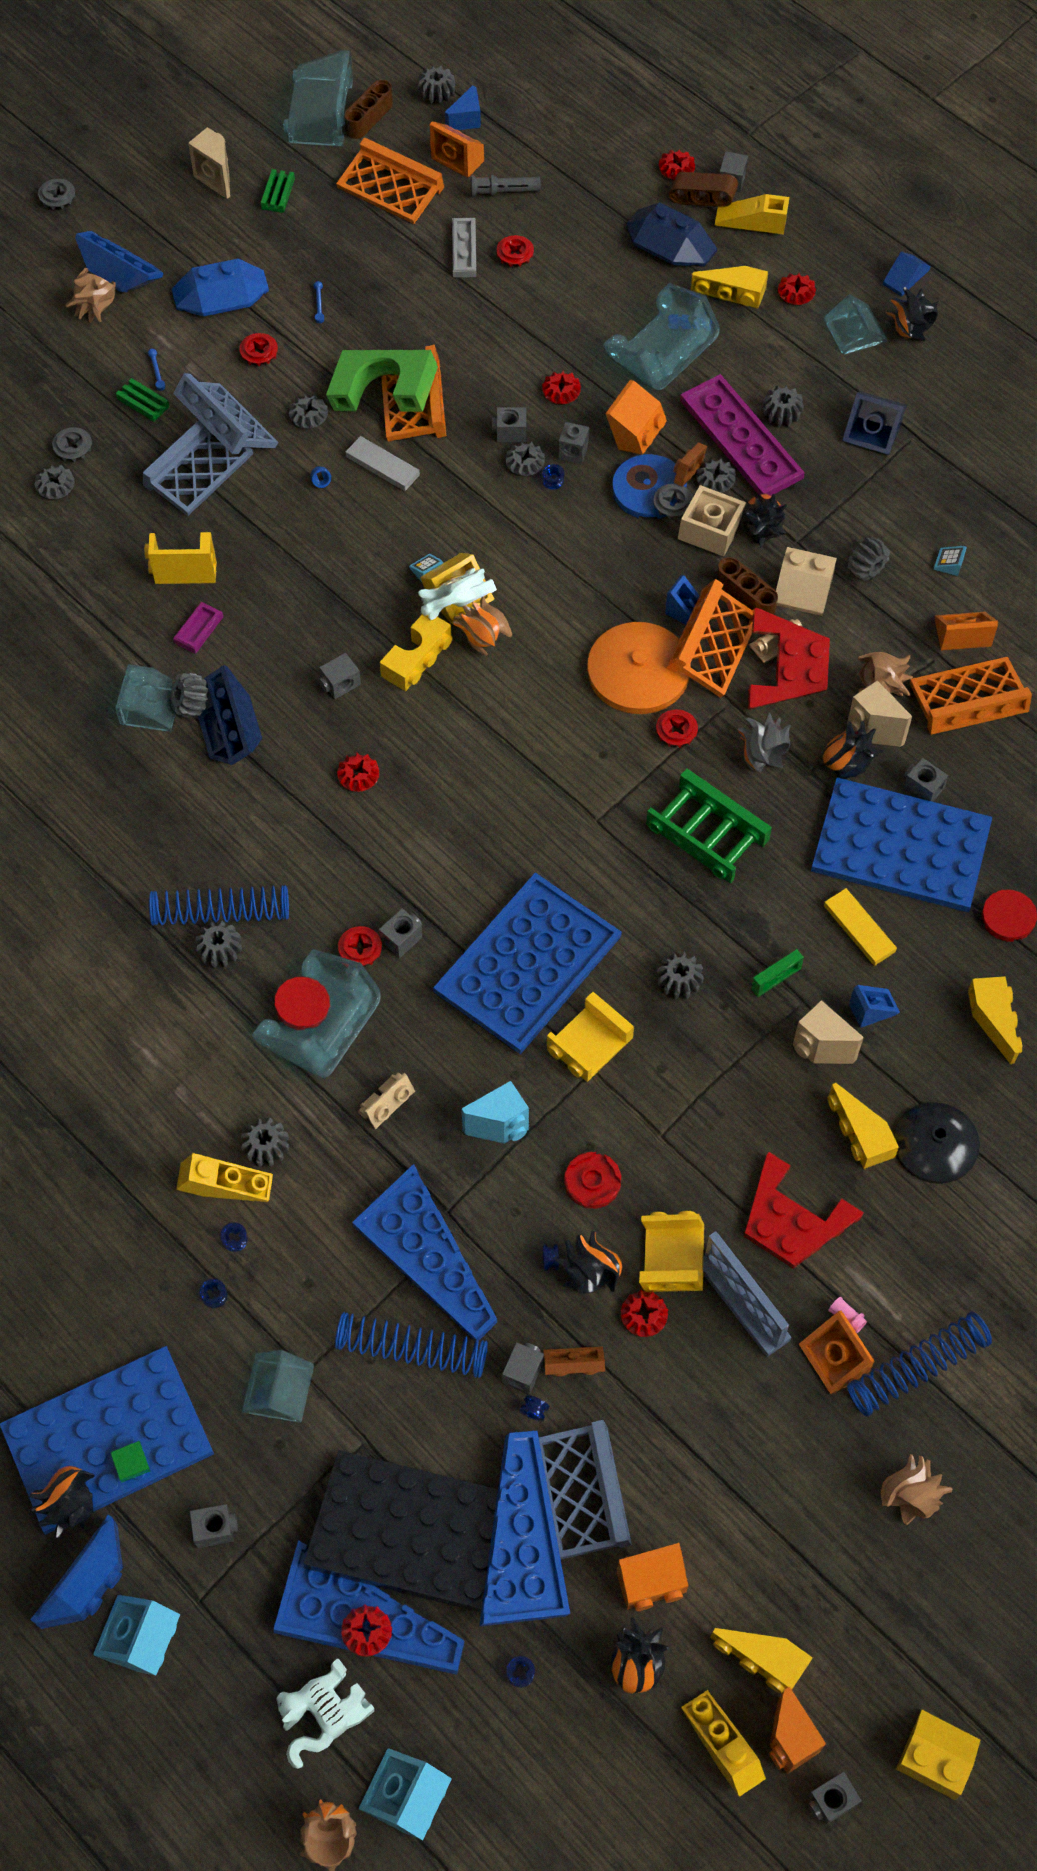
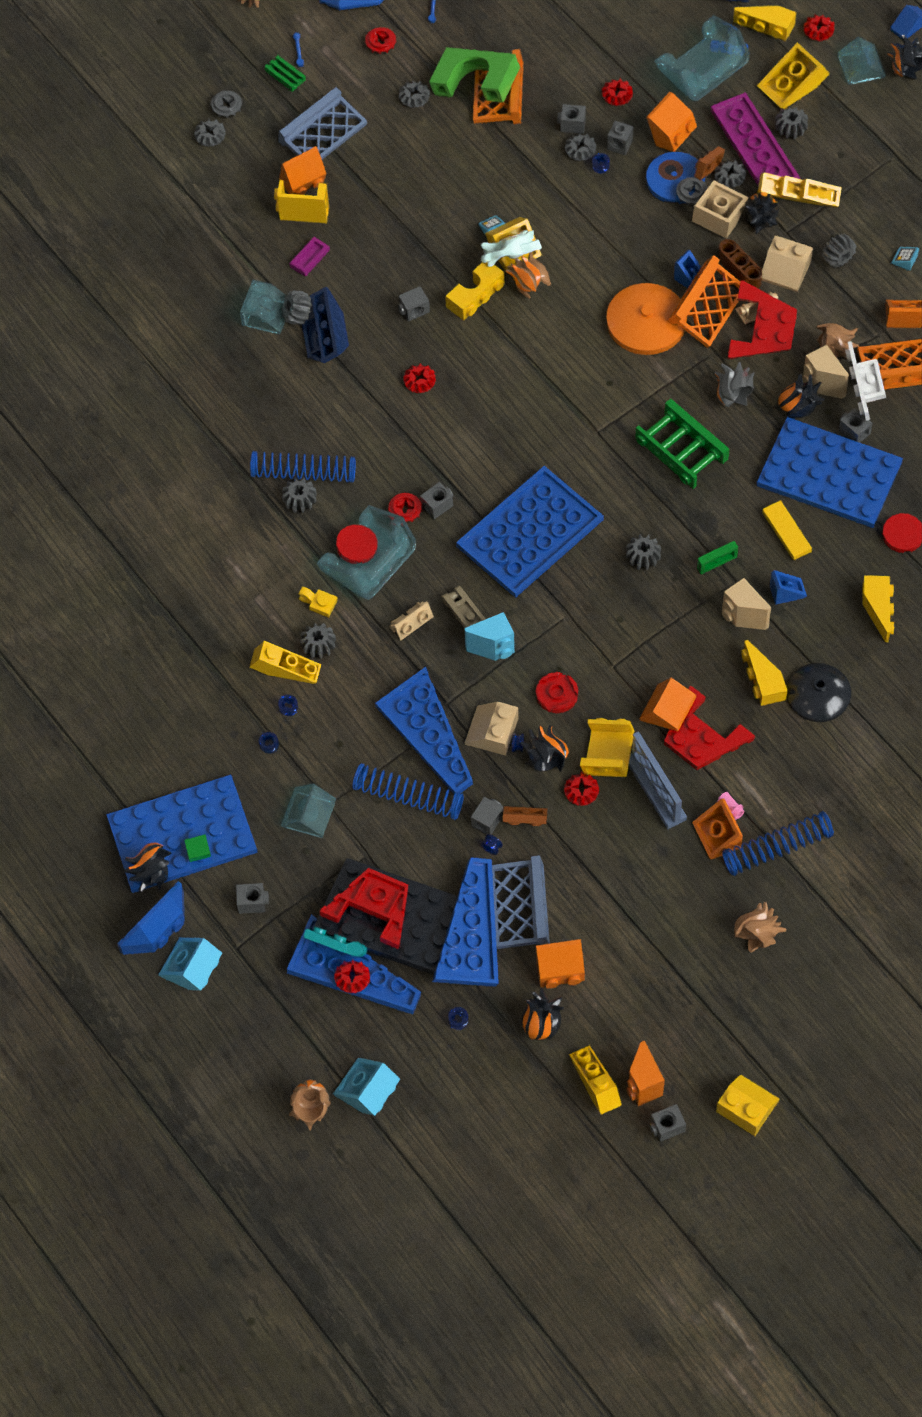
camera: 10 degrees right, 0 degrees up
sand blue fence [173,373,278,454] -> none
light aqua animal [276,1659,374,1769] -> none
blue hinge [310,466,331,488] -> none
light grey tile [346,436,420,491] -> none
yellow panel [547,992,634,1082] -> none
red gear [656,709,698,748] -> none
yellow slope [710,1628,812,1694] -> none
dark blue slope [842,391,907,455] -> none
none -> orange slope [279,146,326,195]
none -> yellow plate [299,587,338,618]
none -> teal hinge [304,926,368,957]
none -> red wing [320,868,408,949]
none -> dark tan plate [441,586,486,628]
none -> tan slope [465,702,518,756]
none -> orange slope [640,677,696,731]
none -> yellow slope [757,43,829,109]
none -> yellow slope [758,173,841,207]
none -> white bracket [845,341,886,421]

